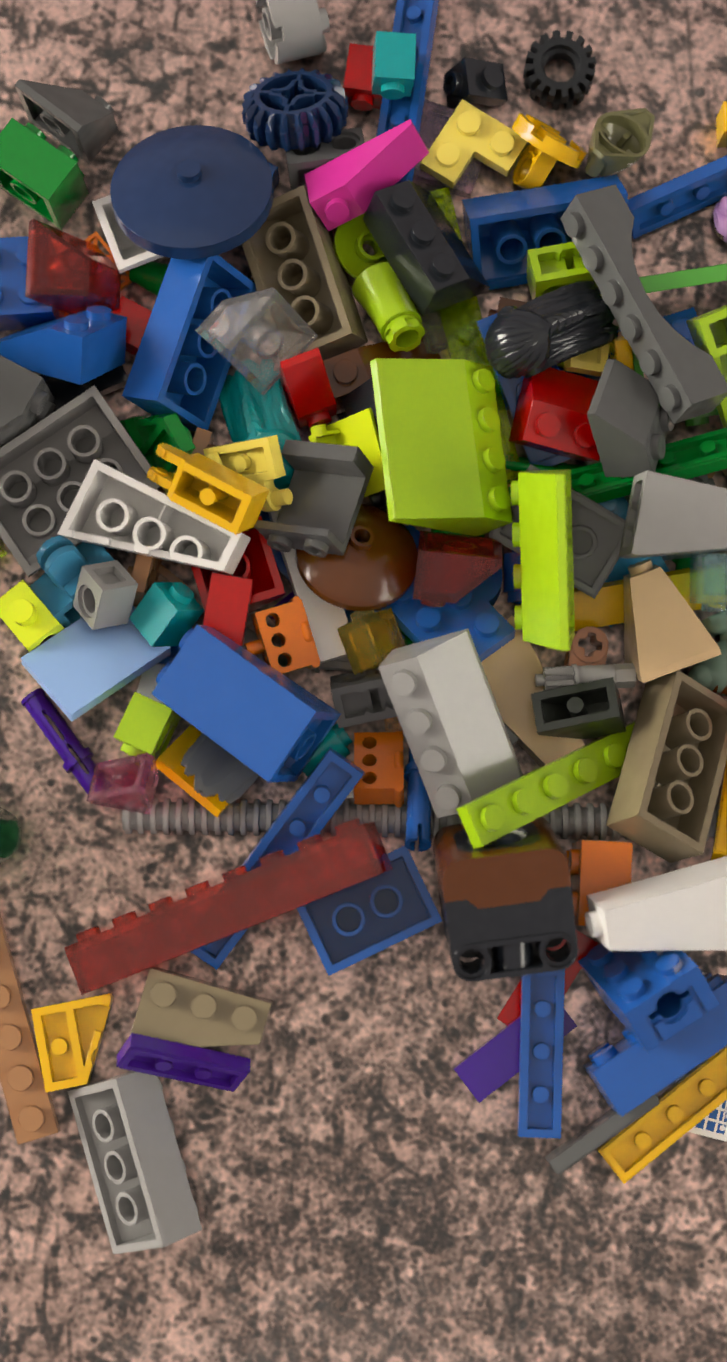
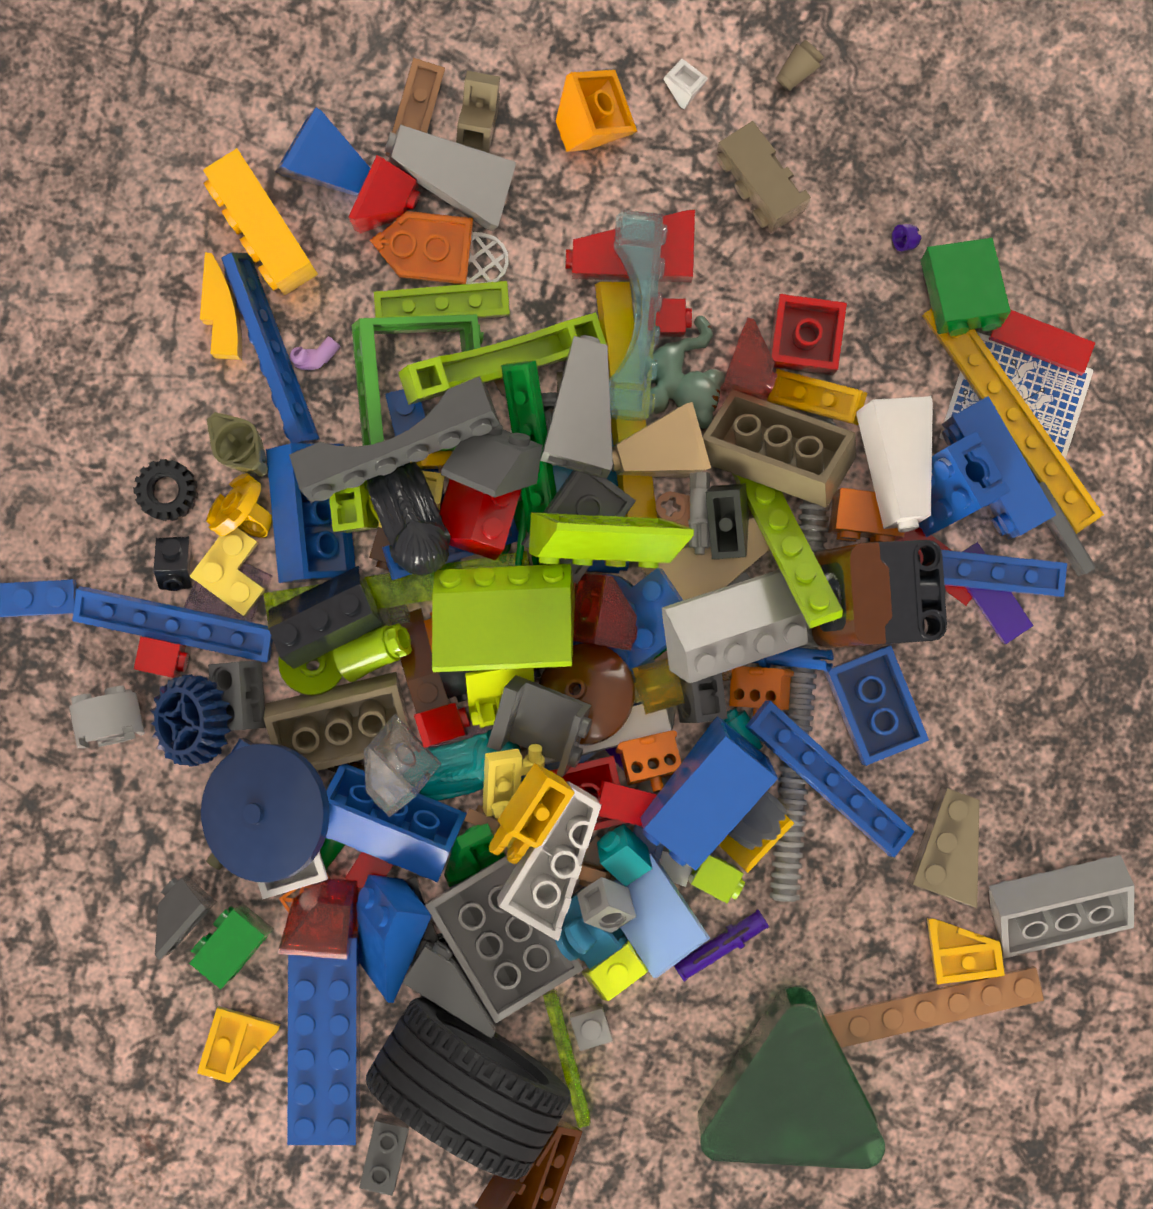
camera: 85 degrees left, 5 degrees up
clear red brick [64,818,393,995] -> none
clear pink slope [86,753,159,815] -> none
dark purple tile [116,1033,250,1092] -> none
dark pink slope [304,119,429,231] -> none
teal brick [371,31,416,100] -> none

